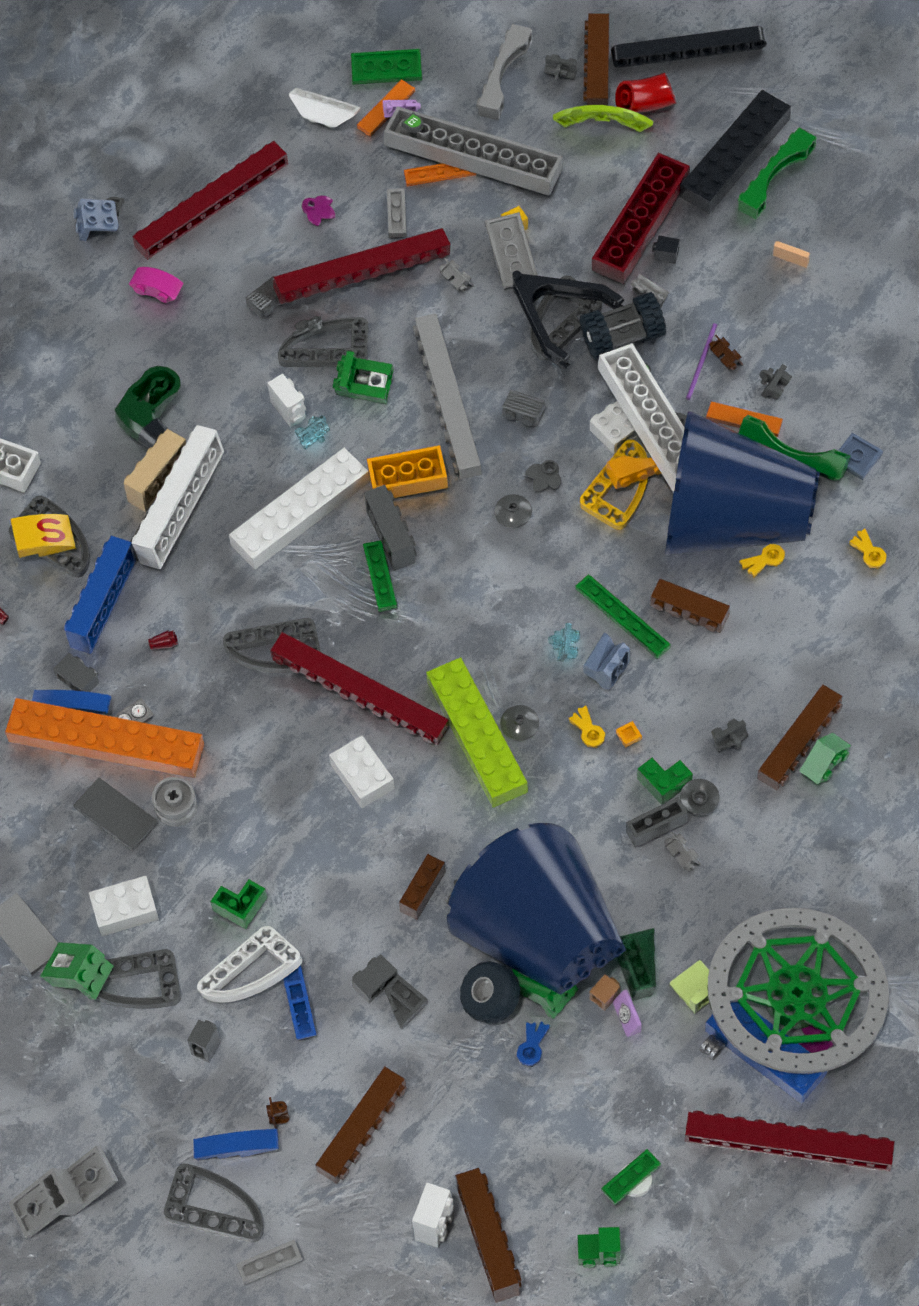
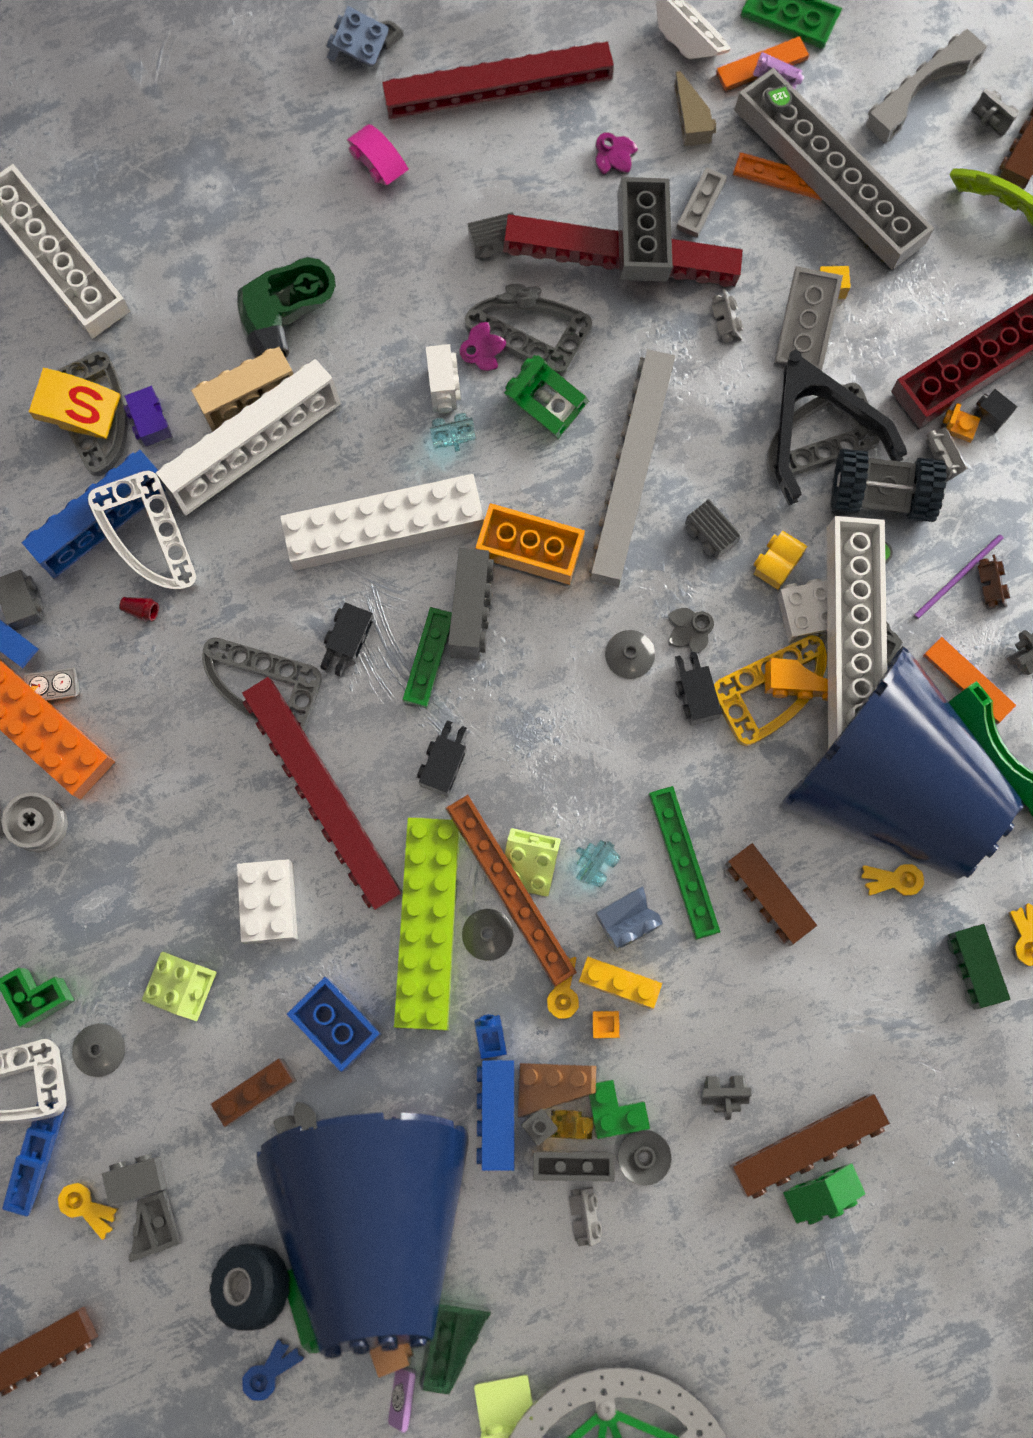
camera: 25 degrees right, 15 degrees up
none -> yellow piece [58,1183,118,1240]
none -> dark grey dish [72,1024,125,1077]
none -> white beam [87,471,196,589]
none -> dark purple brick [124,386,173,447]
none -> yellowish green bracket [142,952,217,1021]
none -> blue brick [287,977,382,1072]
none -> black hinge [320,602,375,676]
none -> black hinge [417,720,467,797]
none -> dark orange tile [445,795,577,987]
none -> magenta plate [460,322,506,371]
none -> blue bracket [474,1014,507,1059]
none -> blue brick [477,1060,514,1171]
none -> yellowish green bracket [505,828,561,897]
none -> medium nougat wing [518,1063,596,1117]
none -> dark grey bracket [520,1109,558,1146]
none -> clear yellow brick [550,1110,593,1139]
none -> yellow brick [578,956,662,1010]
none -> dark grey brick [617,177,673,281]
none -> dark tan slope [674,71,717,146]
none -> black hinge [675,652,722,726]
none -> yellow brick [753,531,808,590]
none -> light orange bracket [942,403,981,443]
none -> dark green brick [947,924,1011,1010]

